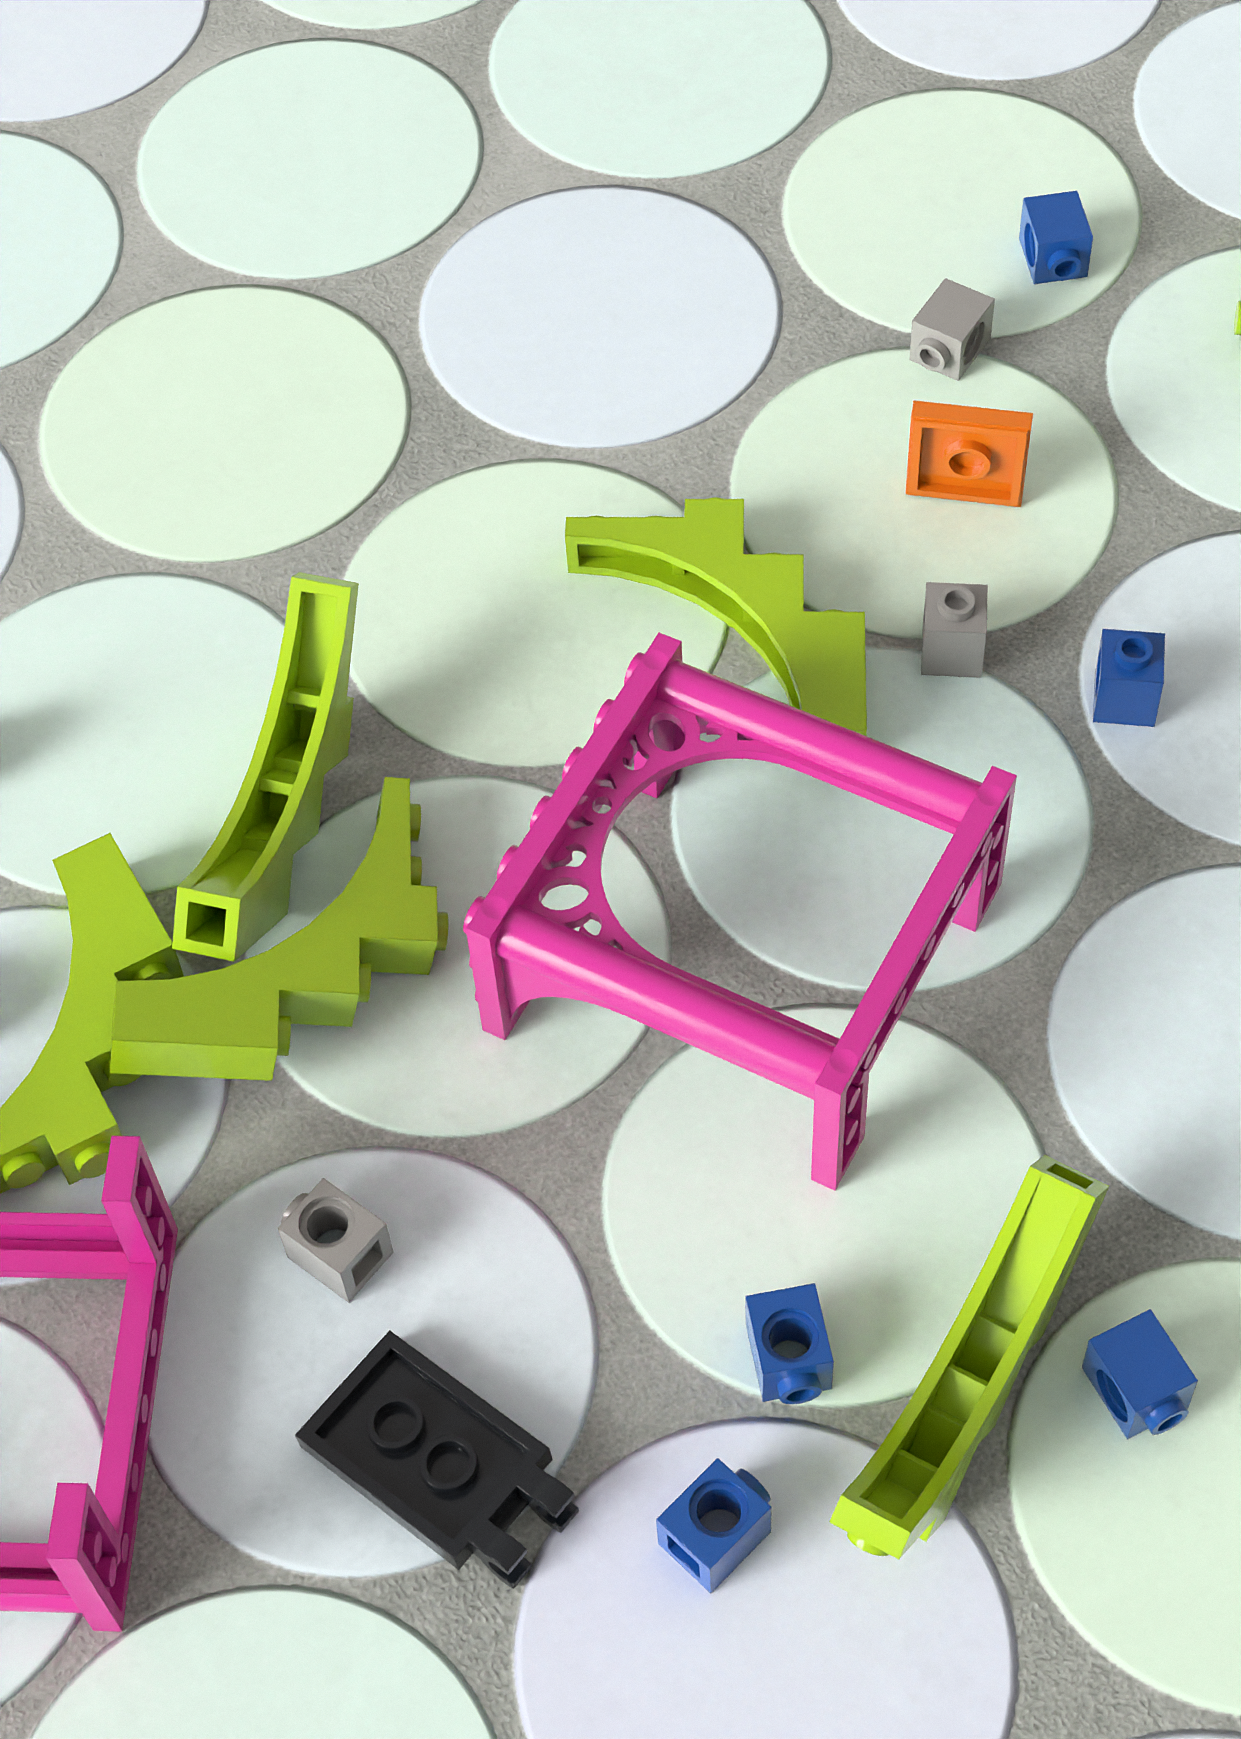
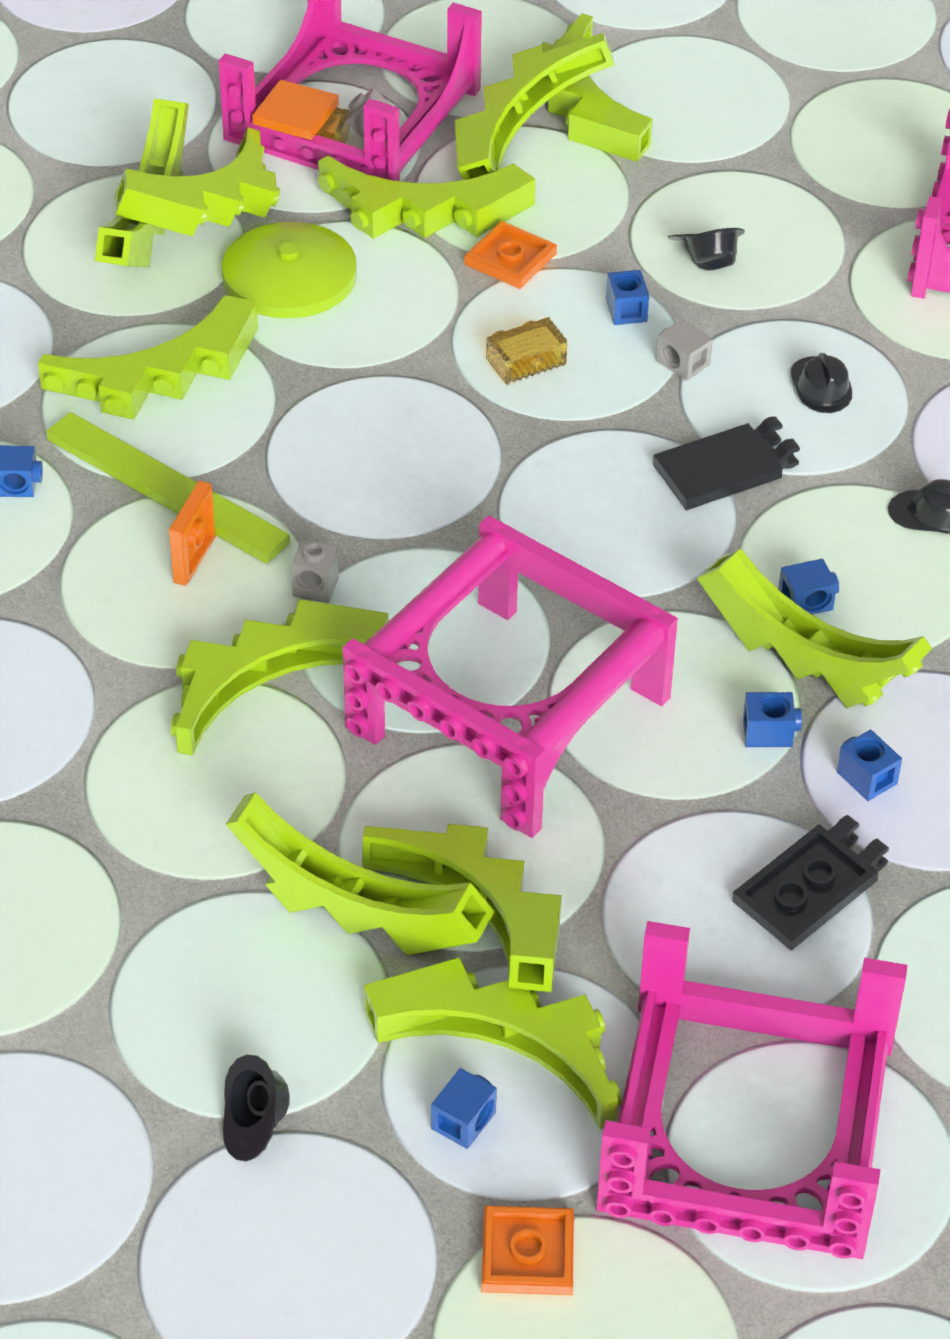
camera: 85 degrees left, 10 degrees down
light grey brick [278,1178,394,1303] -> none
light grey brick [909,278,995,381] -> none
blue brick [1093,629,1165,727] -> none
none -> lime tile [46,412,290,564]

